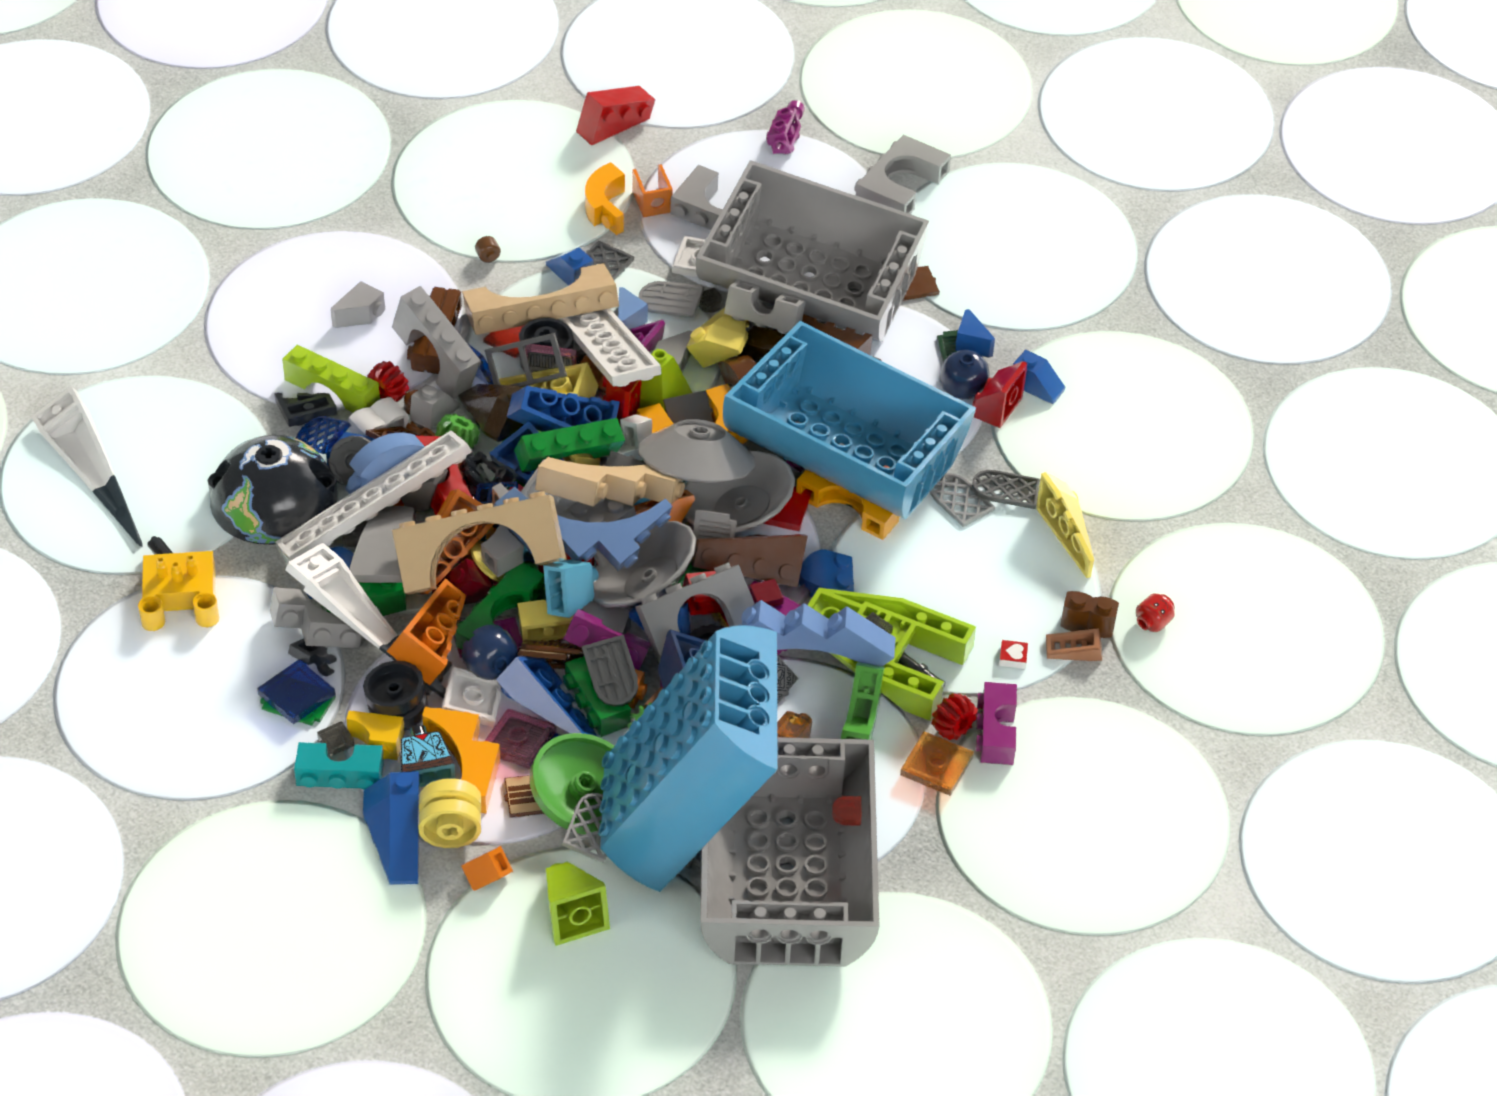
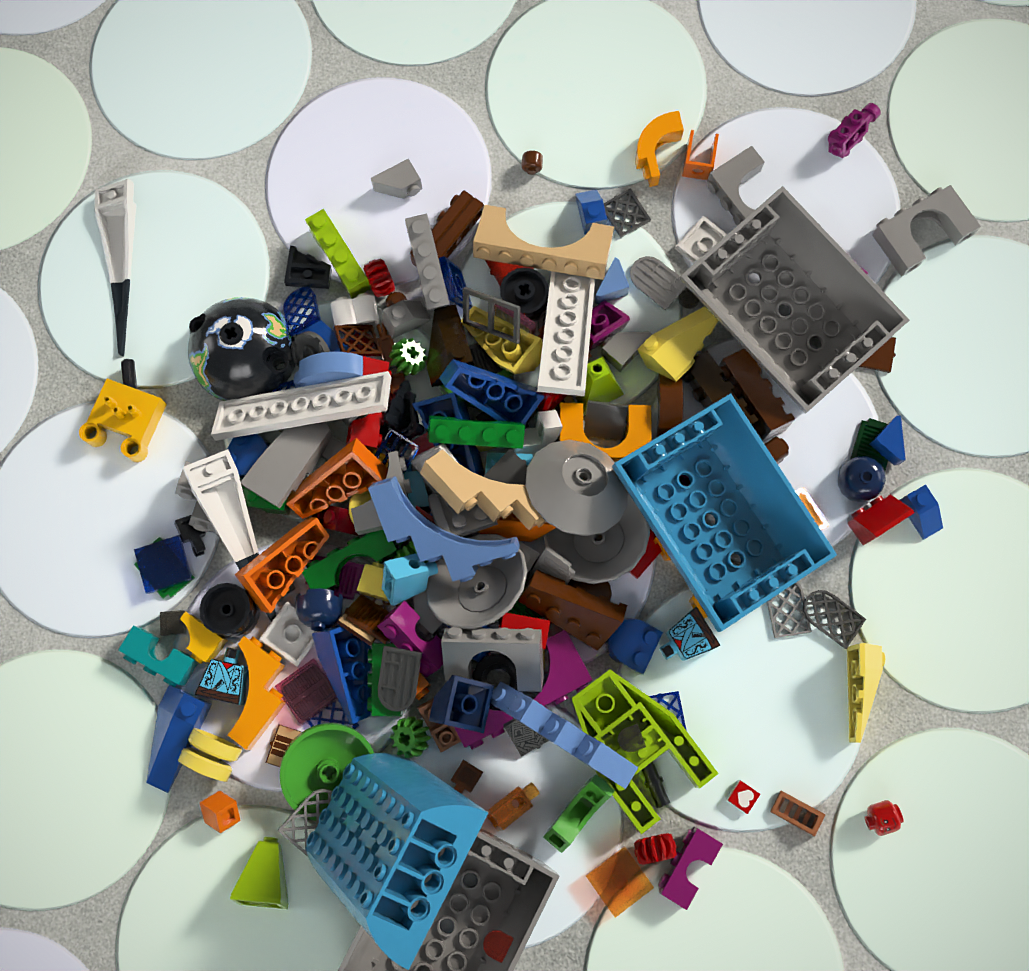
camera: 30 degrees right, 30 degrees up
tan arch [392,491,566,595] -> none
red wedge [576,85,656,146] -> none
light grey arch [724,279,806,334] -> none
dark red tile [749,579,784,607] -> none
reddish brown brick [1060,591,1119,638] -> none
none -> torso [659,607,721,661]

